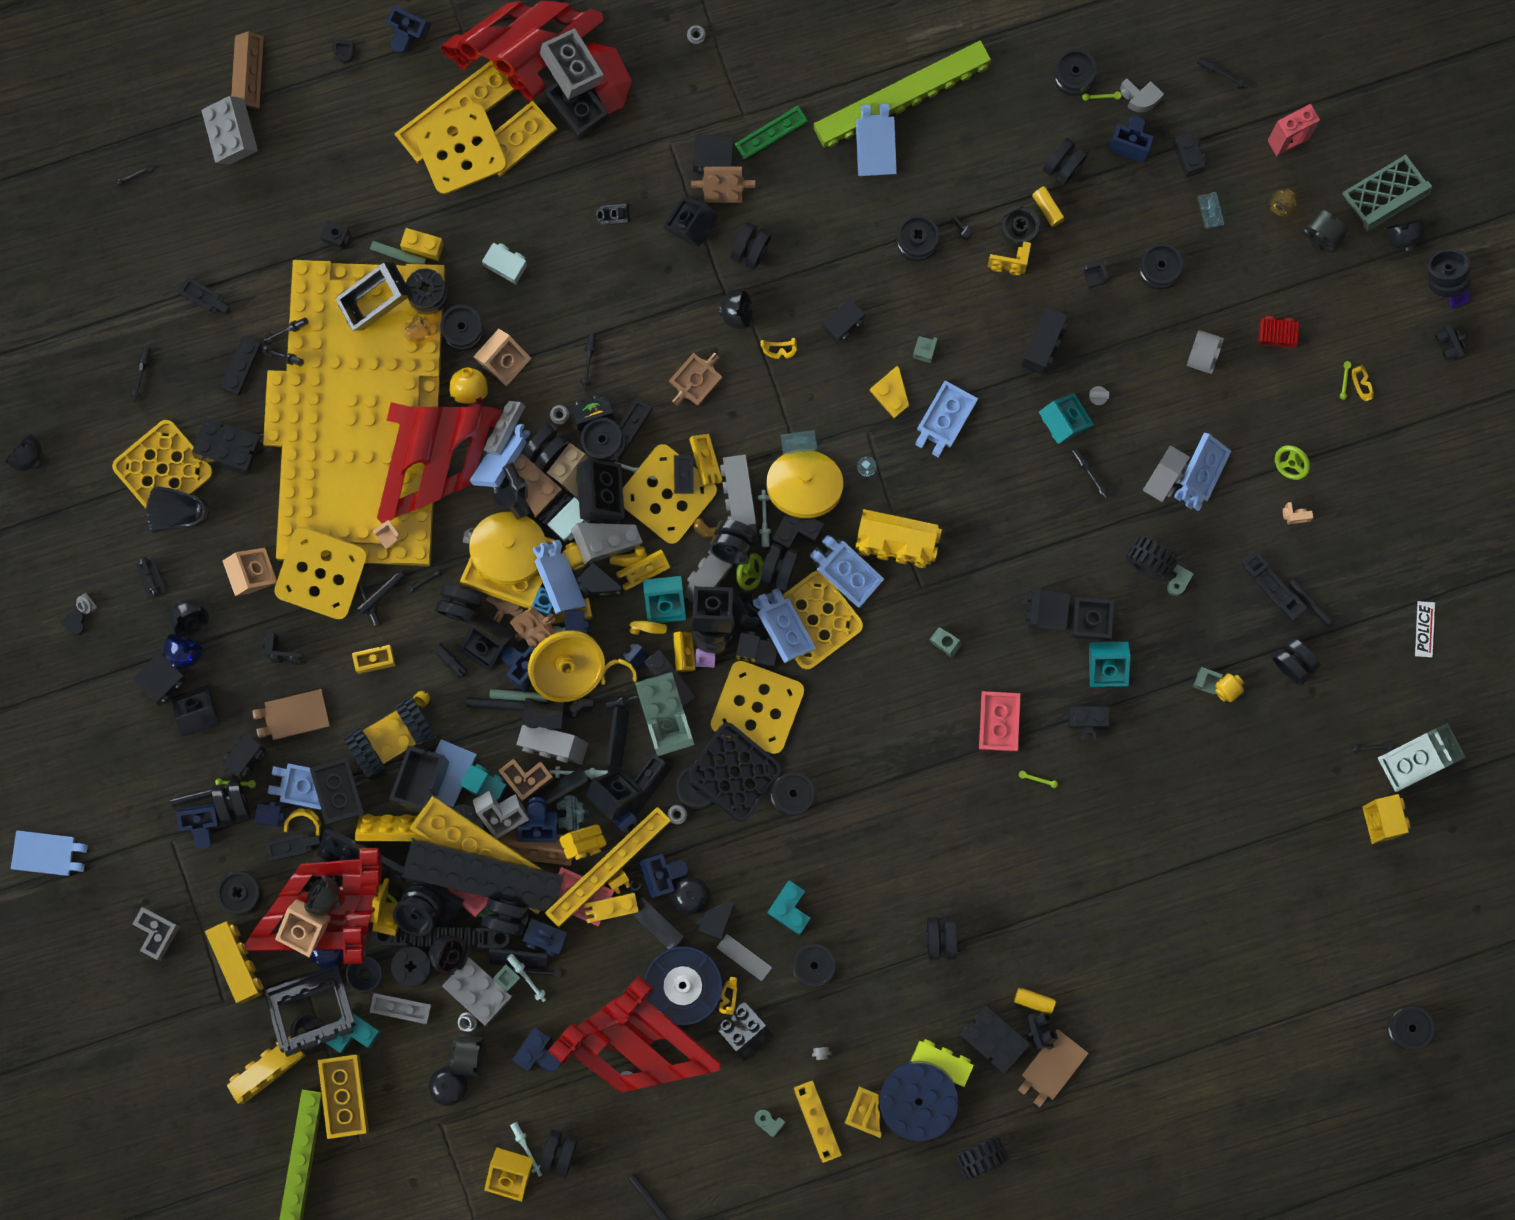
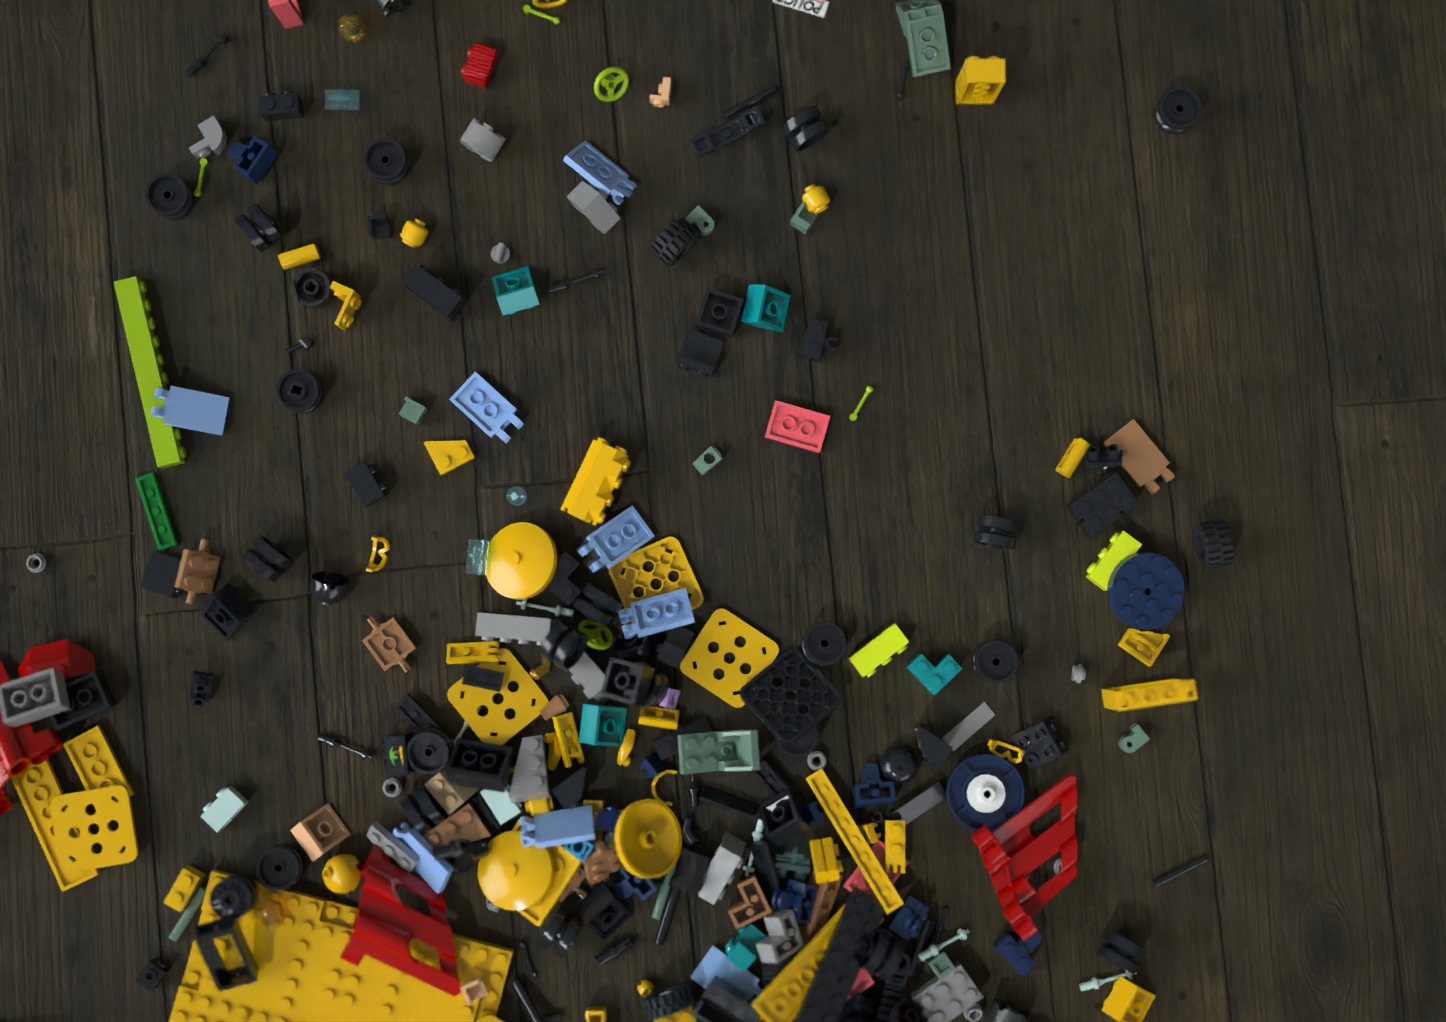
camera: 85 degrees left, 5 degrees up
none -> yellow head [400,218,429,248]
none -> medium nougat cone [540,694,569,720]
none -> neon yellow brick [848,624,909,677]

